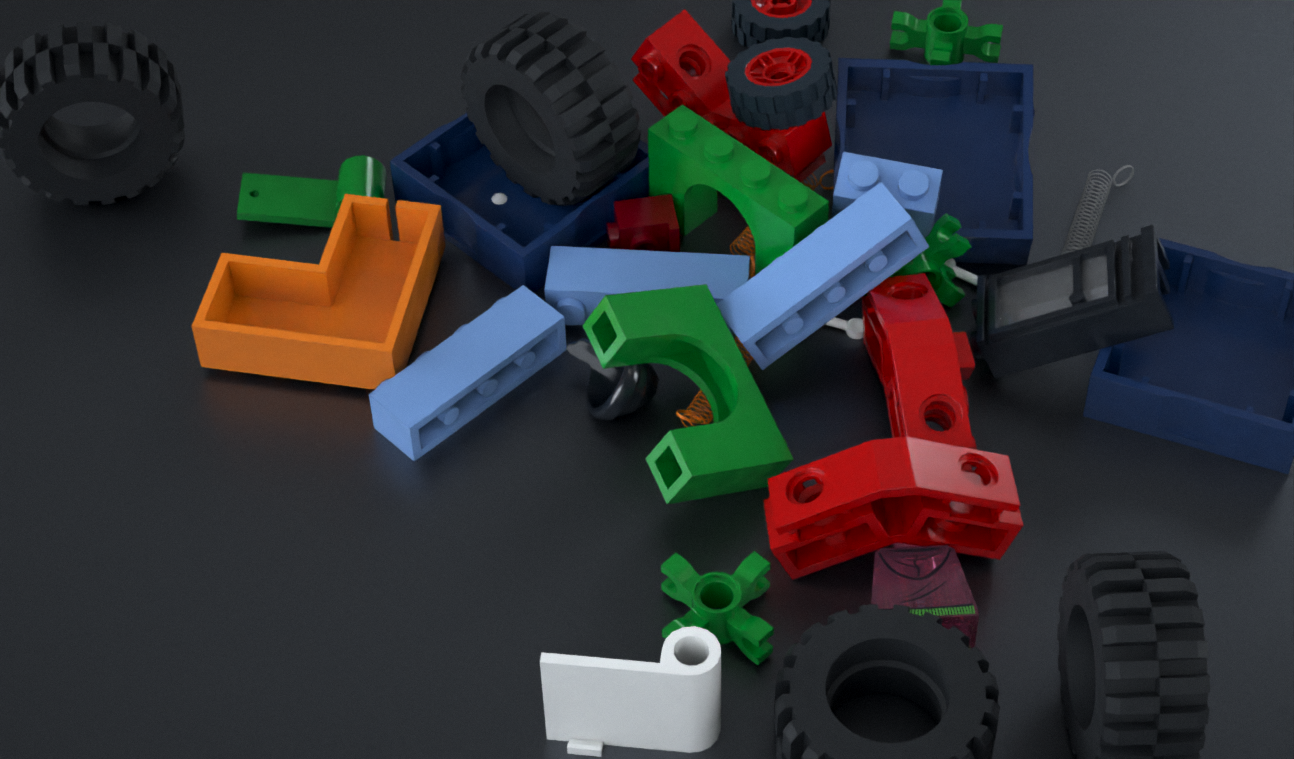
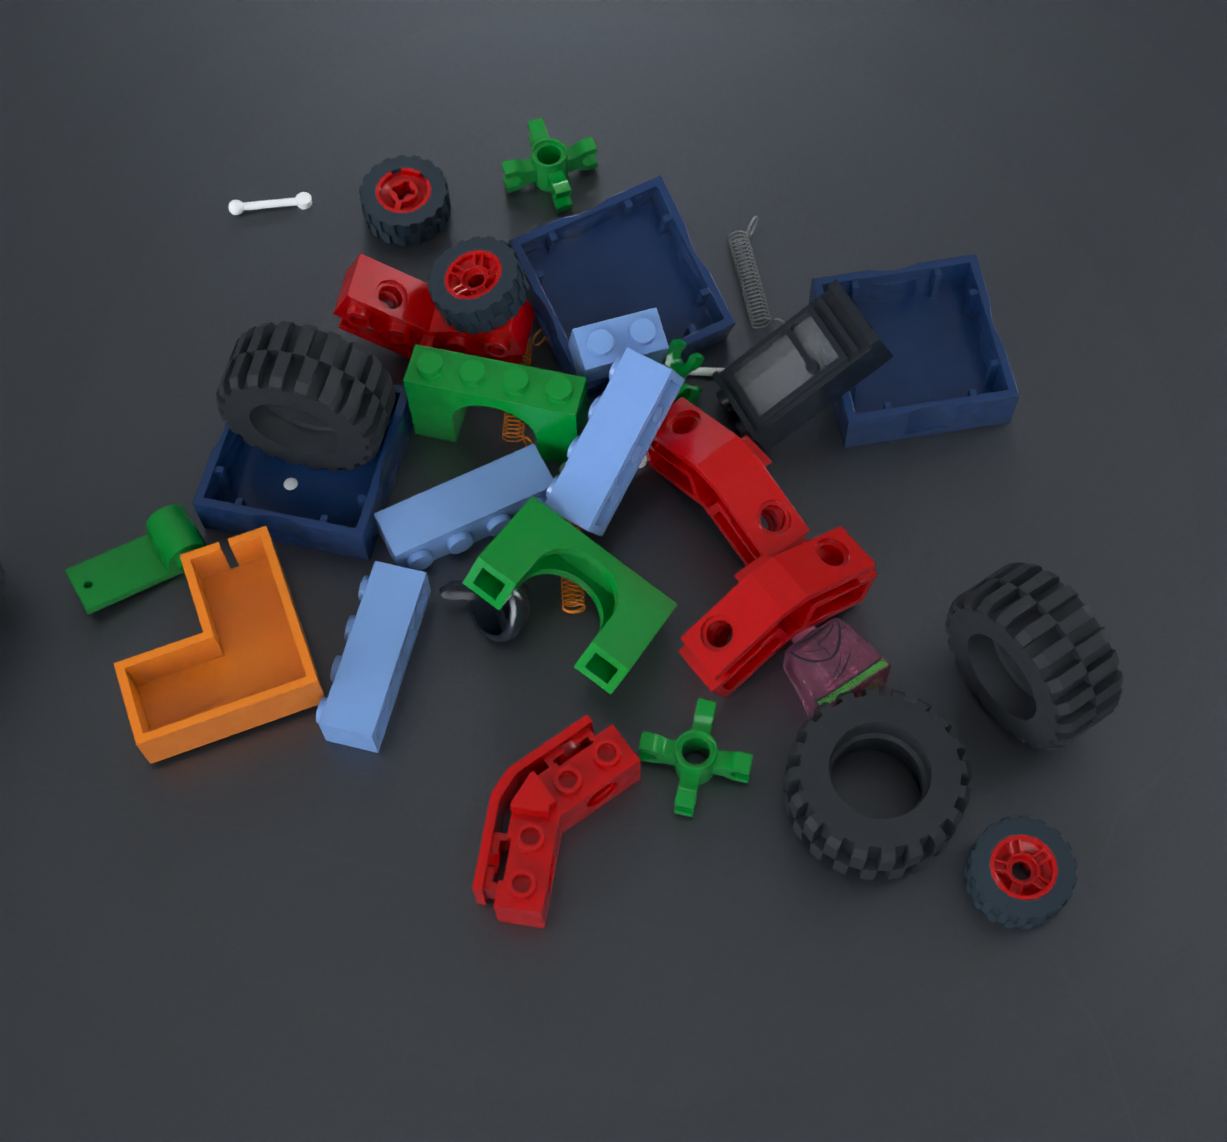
camera: 30 degrees left, 15 degrees up
white door [540,626,721,757] -> none
dark red brick [606,194,680,252] -> none
none -> red brick [472,714,641,928]

